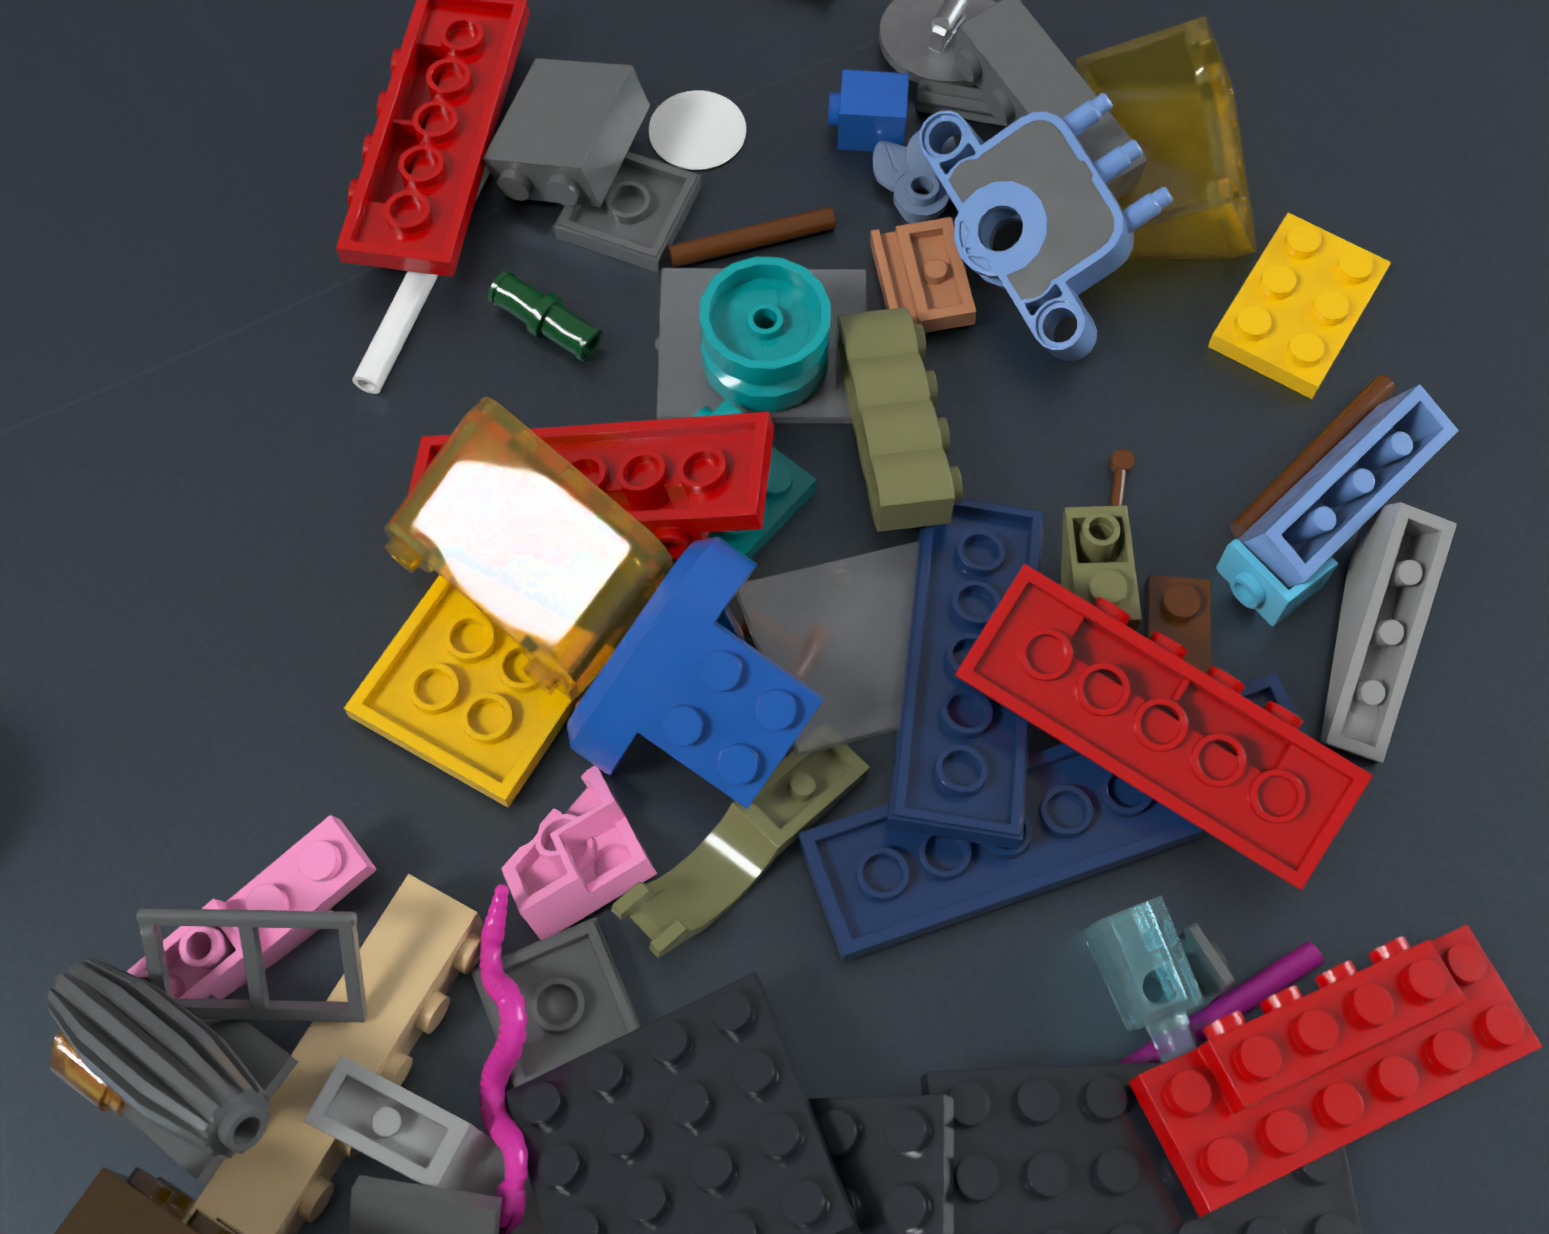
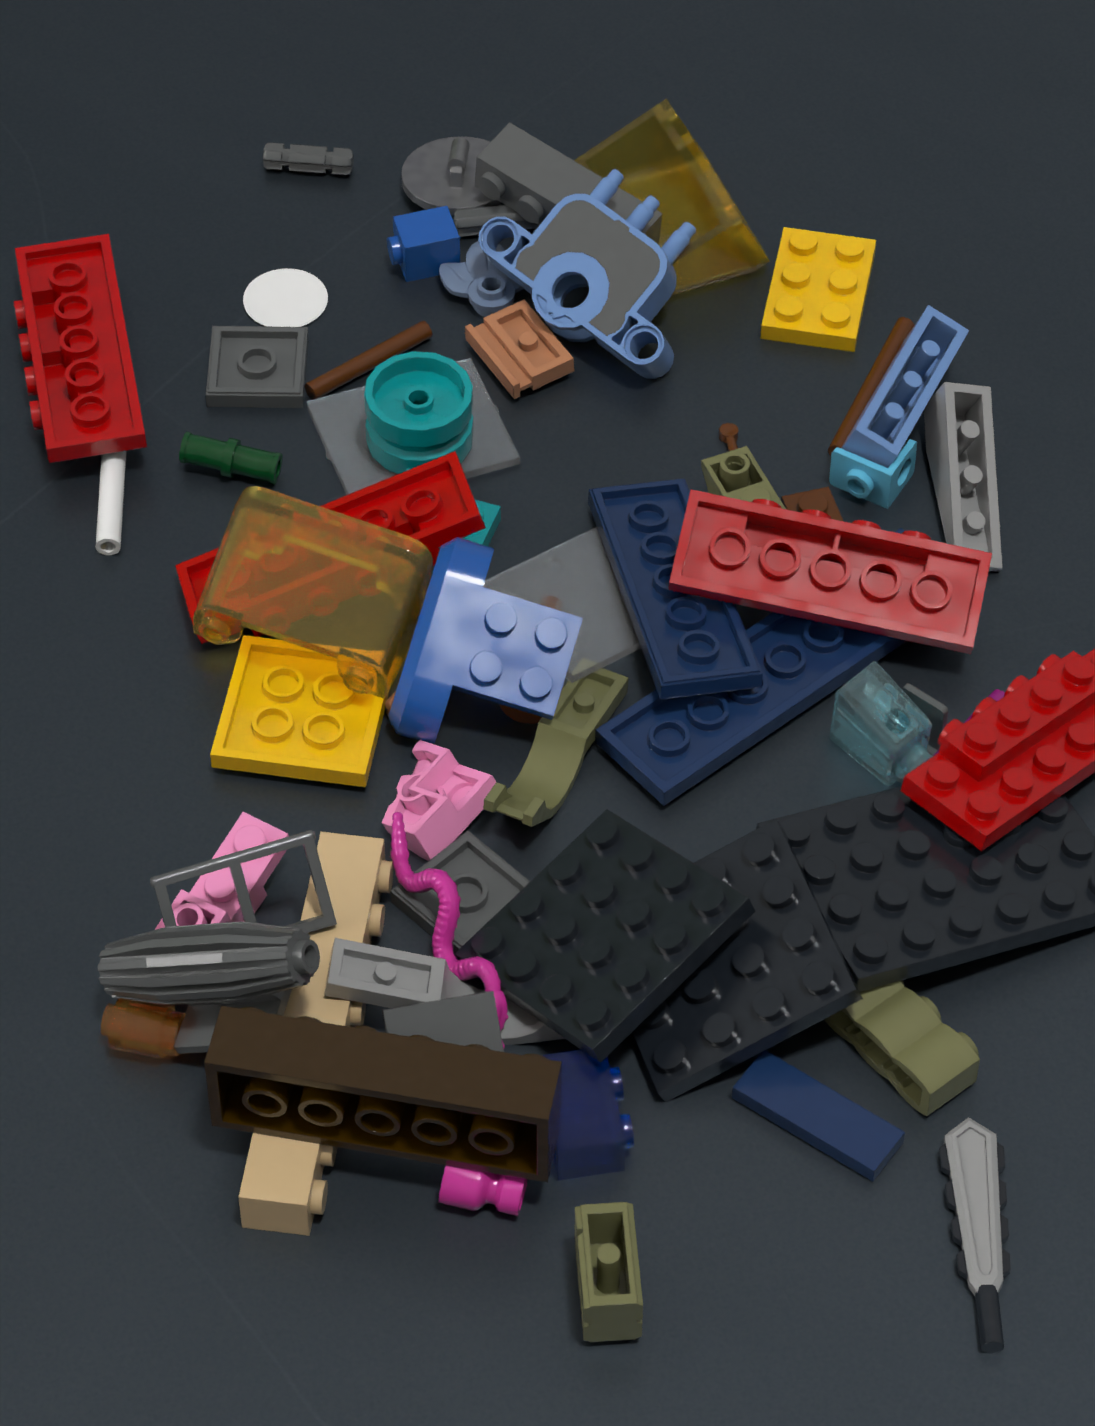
camera: 20 degrees left, 15 degrees down
dark grey brick [483,58,650,207] -> none
olive brick [836,307,963,532] -> none

